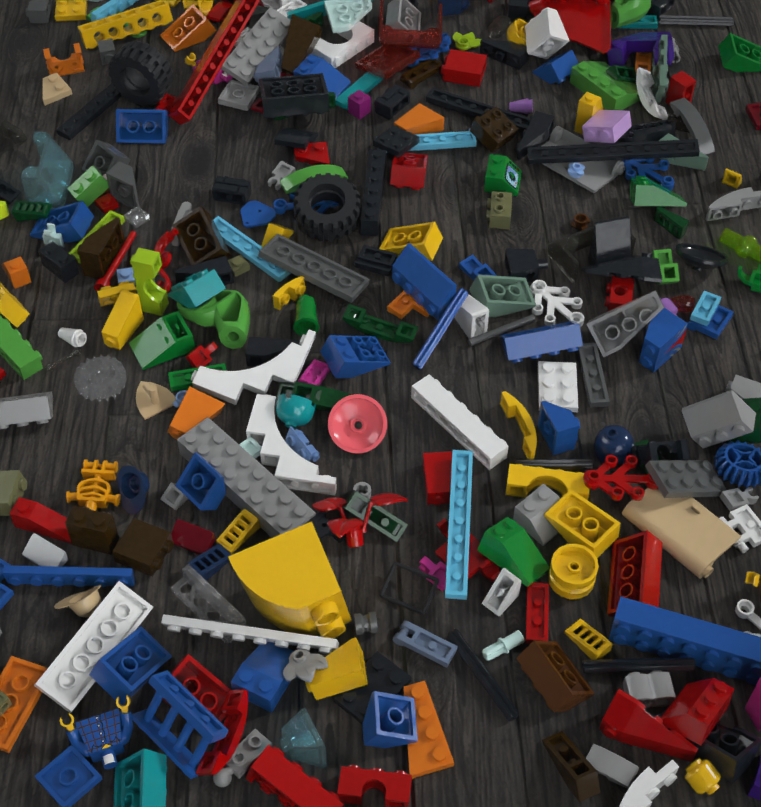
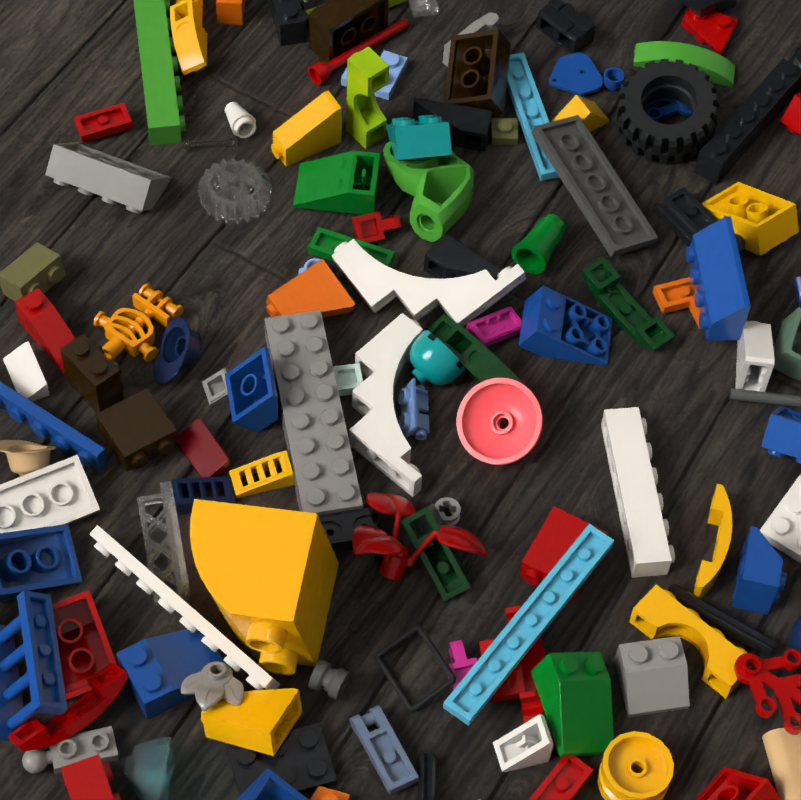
camera: 30 degrees right, 5 degrees up
yellow plate [97,281,136,307] -> none
tan shield [136,381,176,420] -> none
red plant [154,228,178,293] -> none
light grey plate [268,161,296,190] -> none
yellow slope [273,276,306,310] -> none
blue axle [413,288,468,369] -> none
yellow slope [544,489,621,558] -> none

